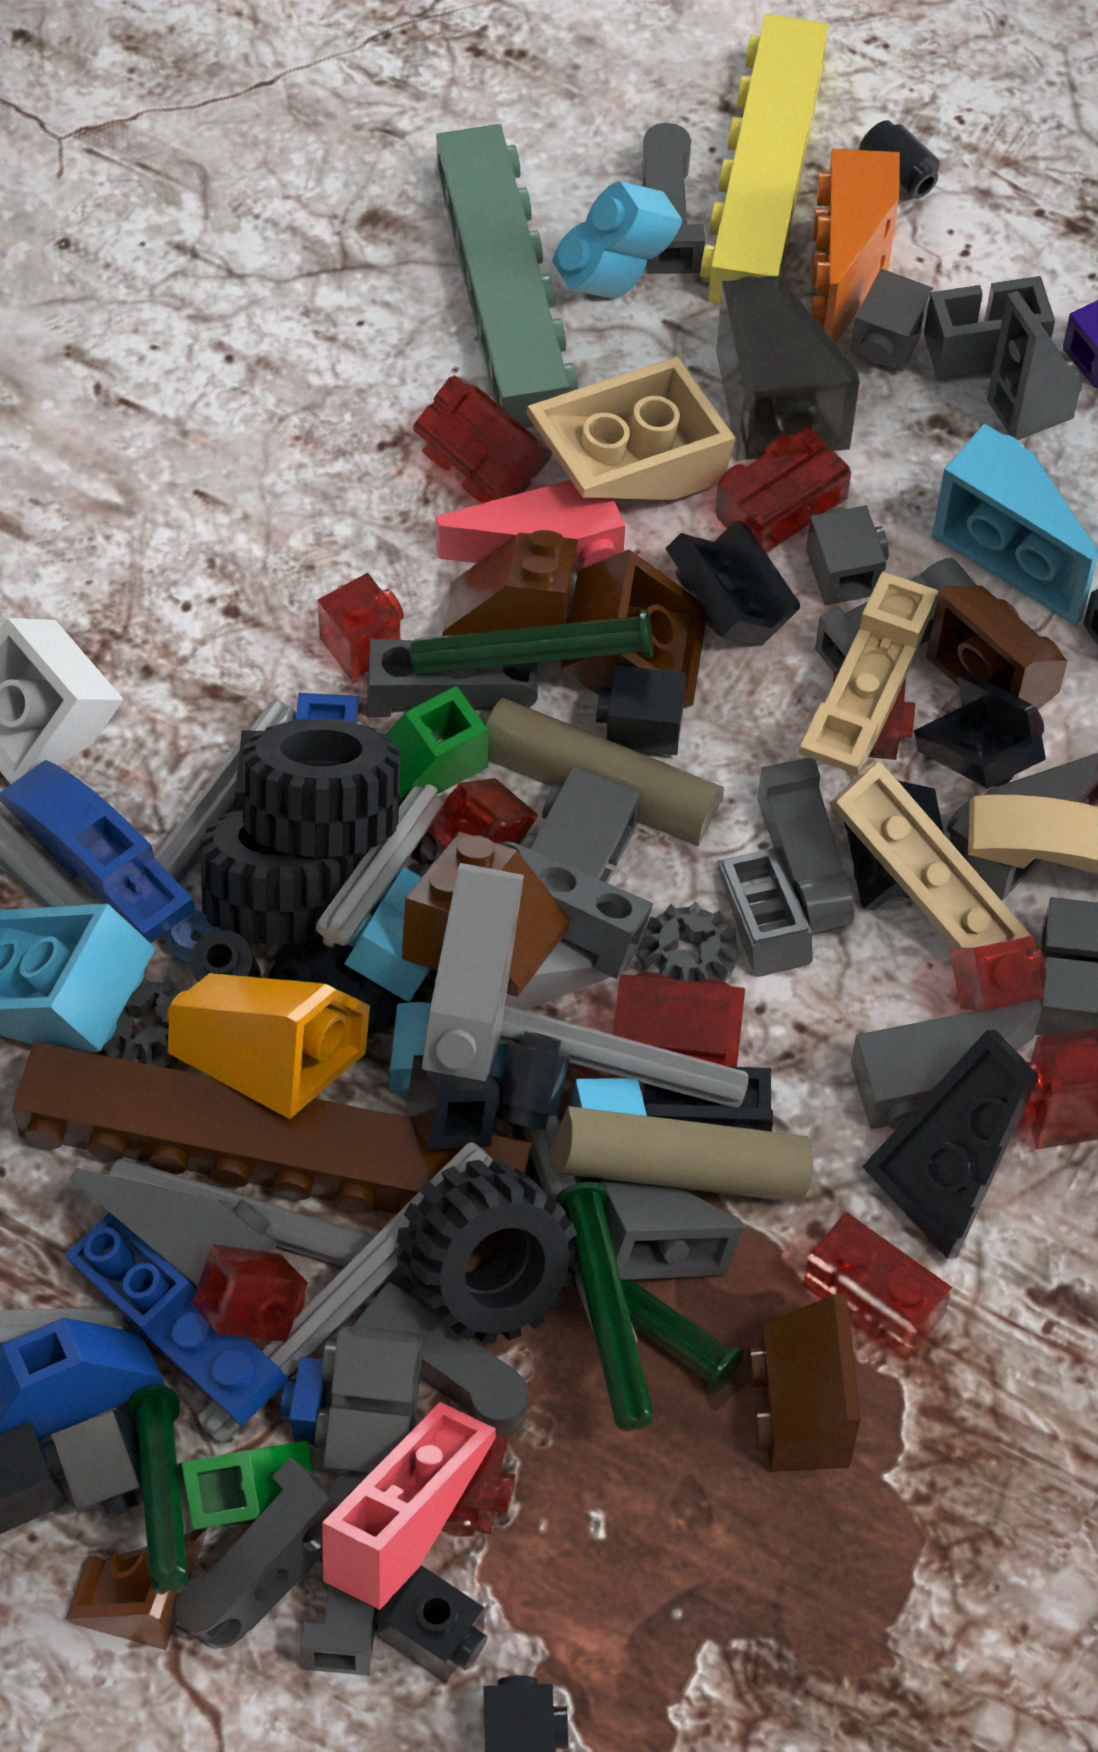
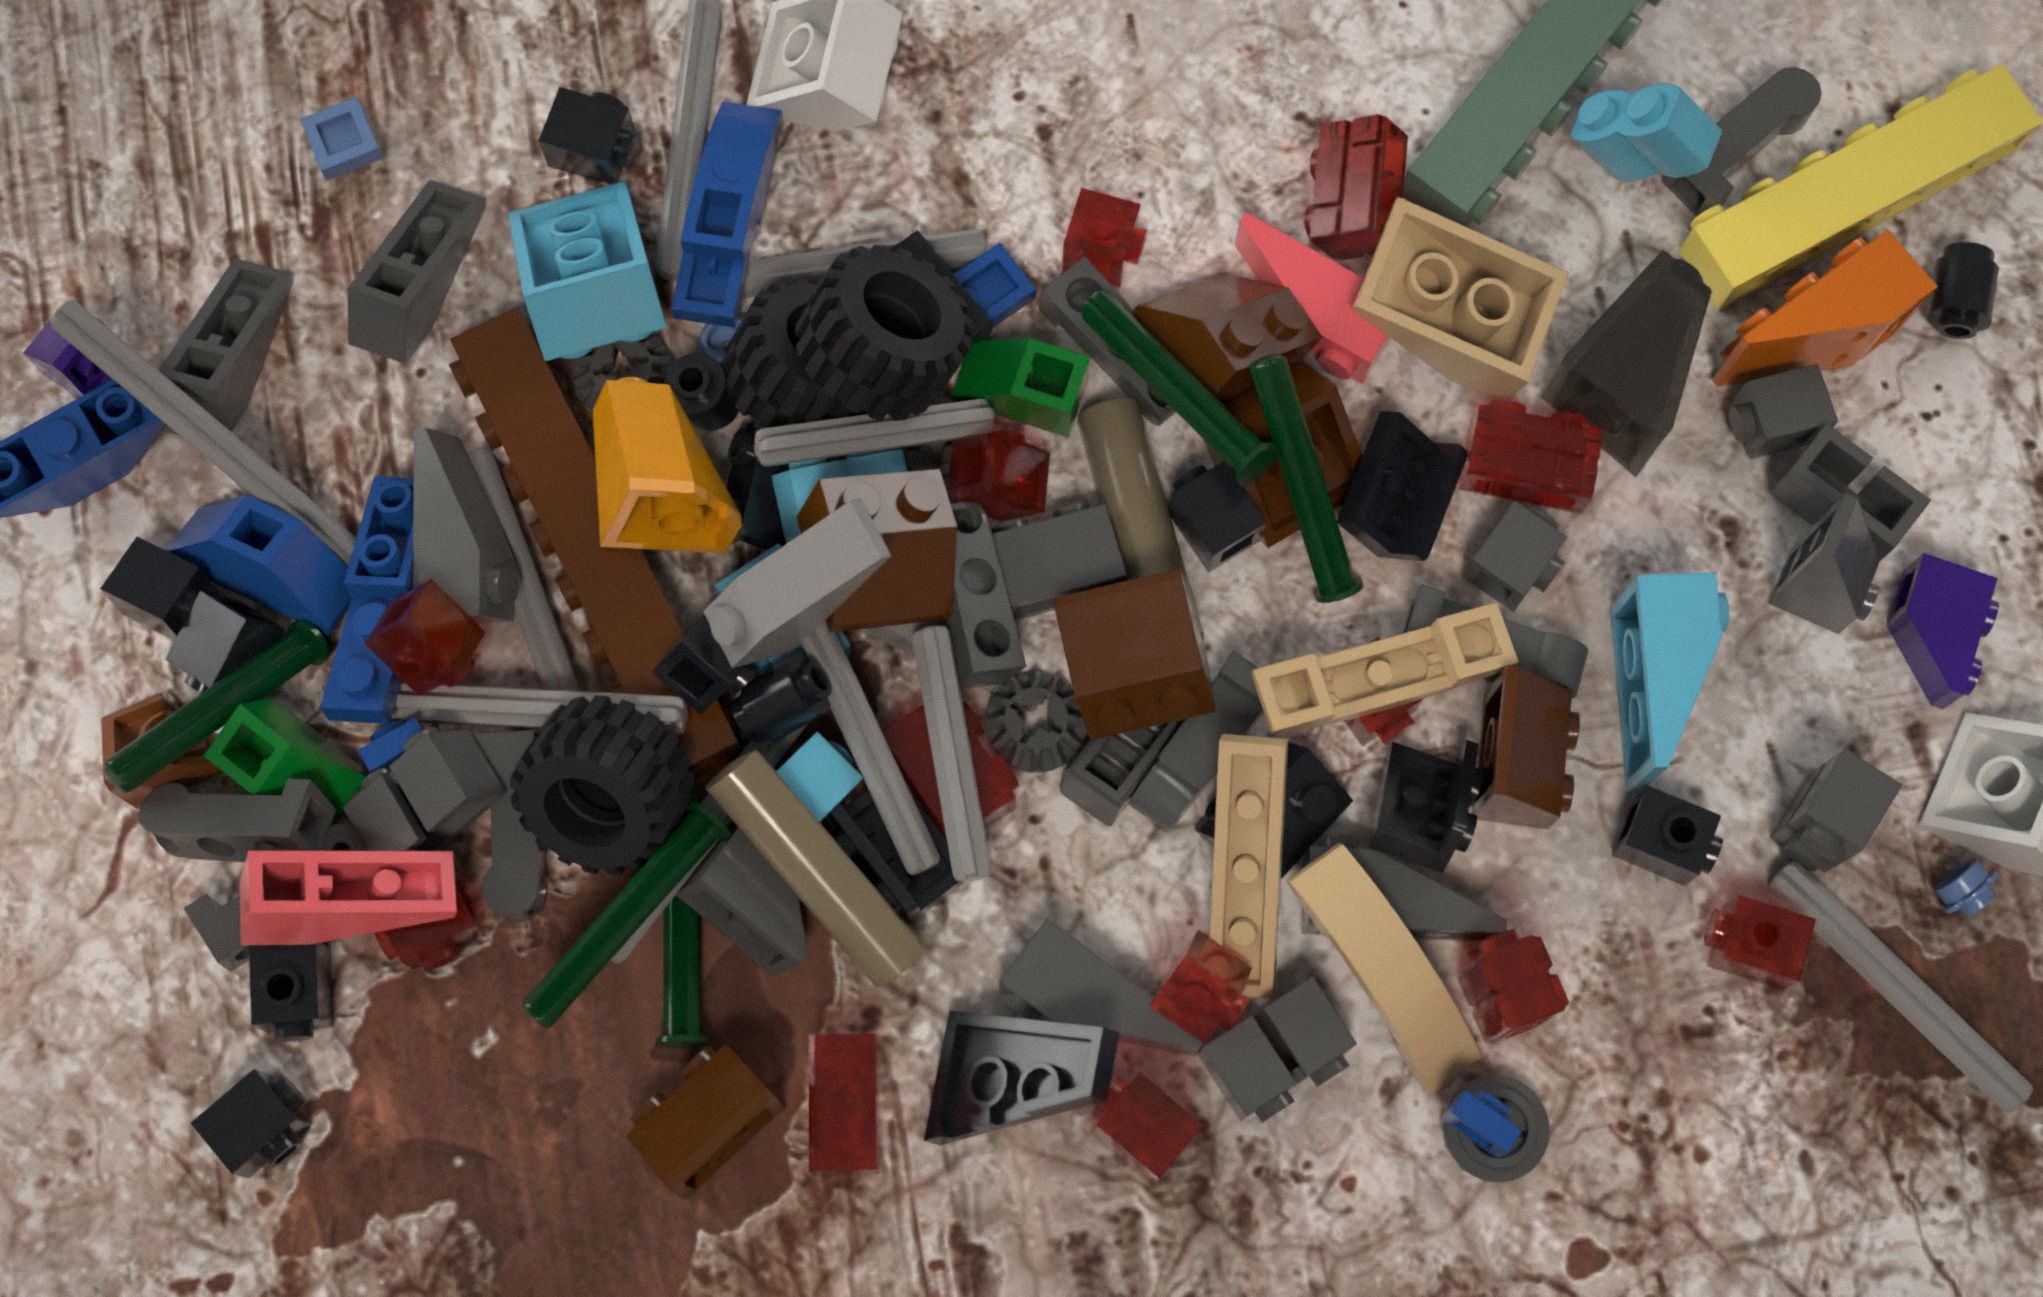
camera: 50 degrees right, 15 degrees up
none -> light grey axle [912,626,992,882]
none -> reddish brown slope [1053,568,1216,740]
none -> dark green axle [1250,353,1364,603]

